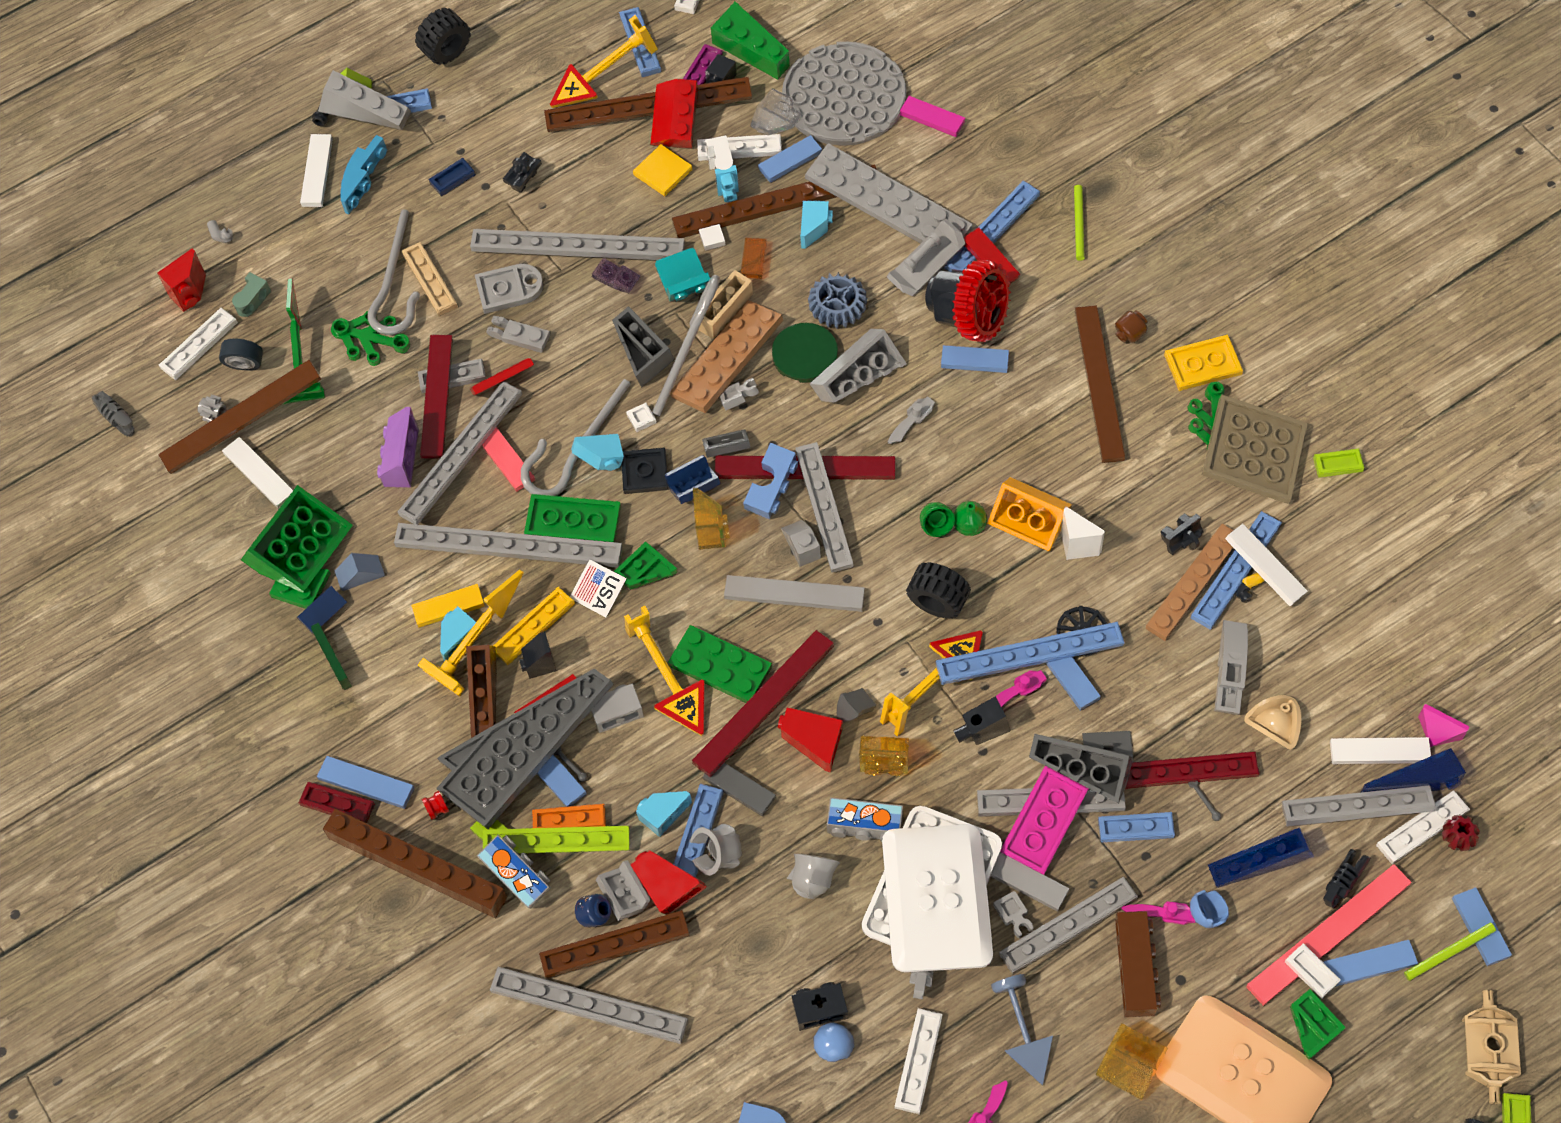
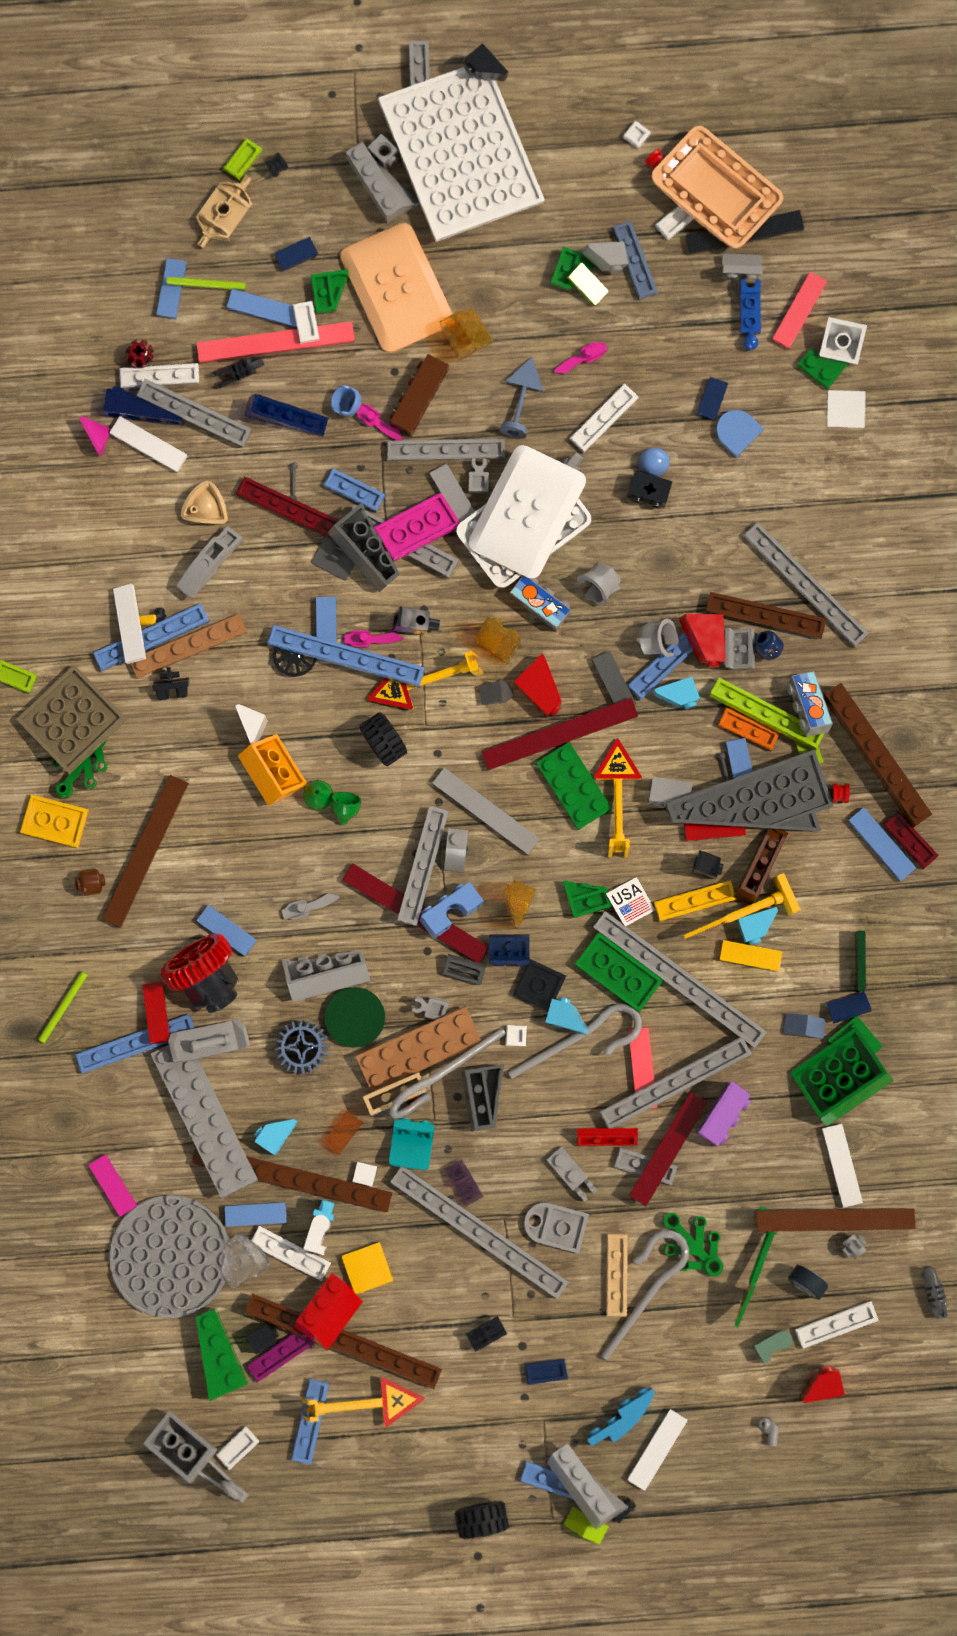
camera: 155 degrees left, 20 degrees up
none -> dark blue tile [275,237,319,272]

